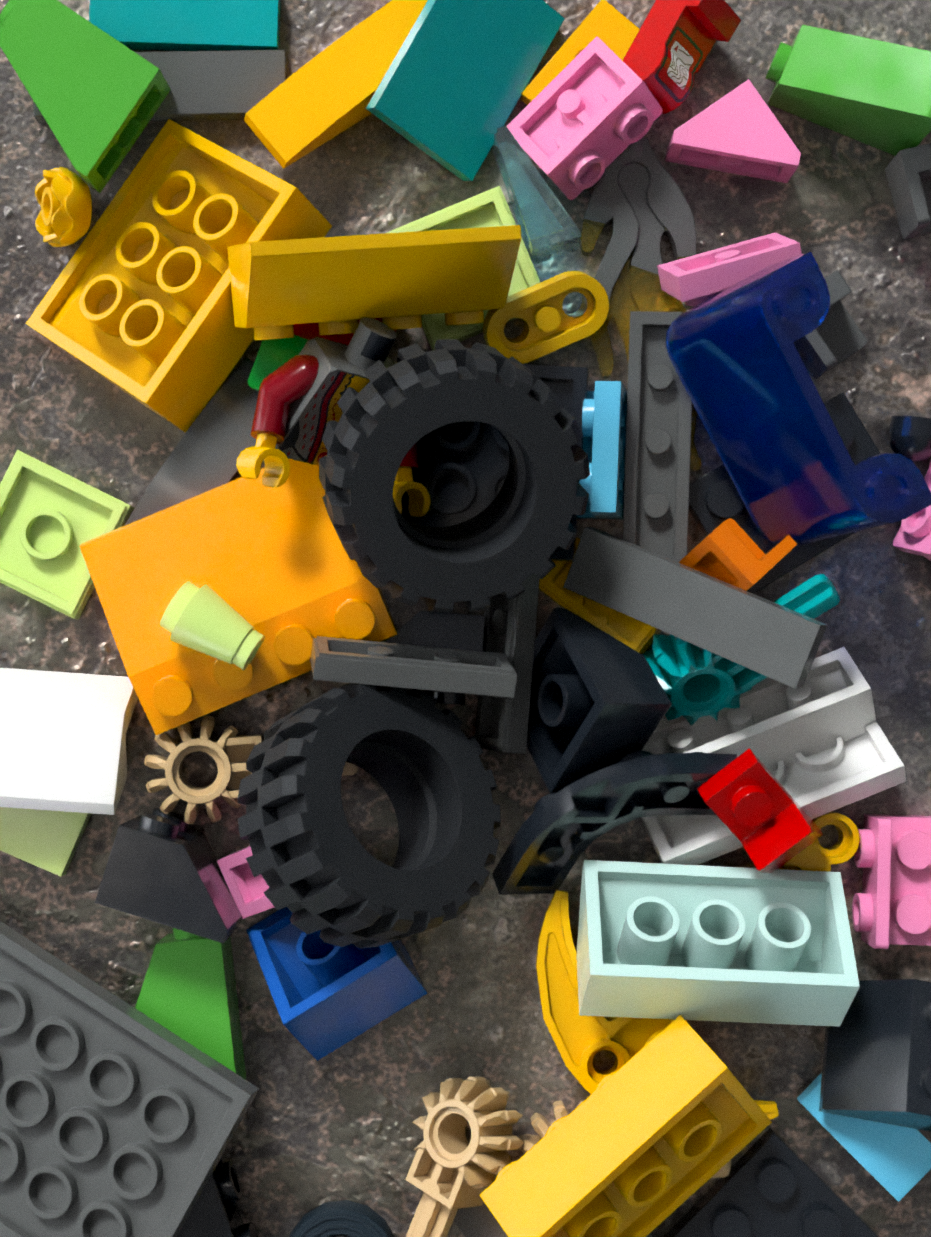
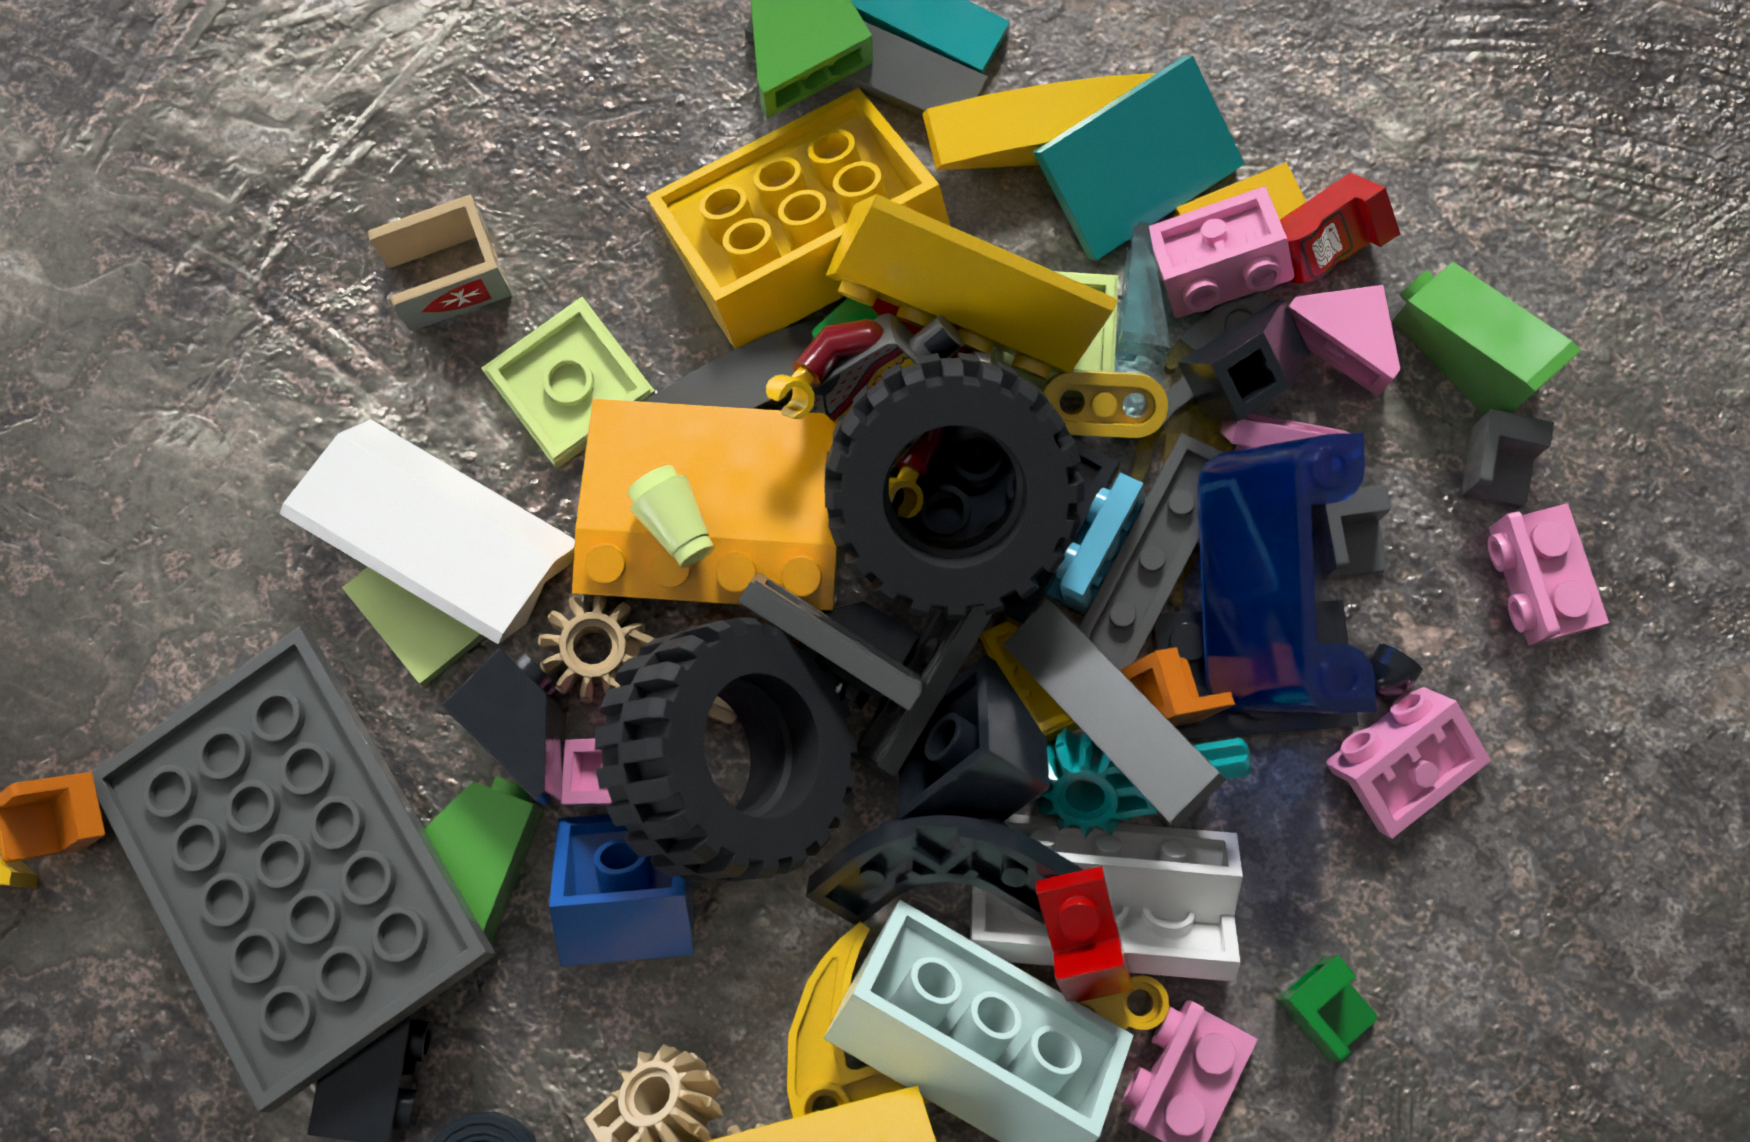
camera: 30 degrees right, 10 degrees down
yellow plate [35,167,92,247] -> none
none -> black slope [1177,299,1310,421]

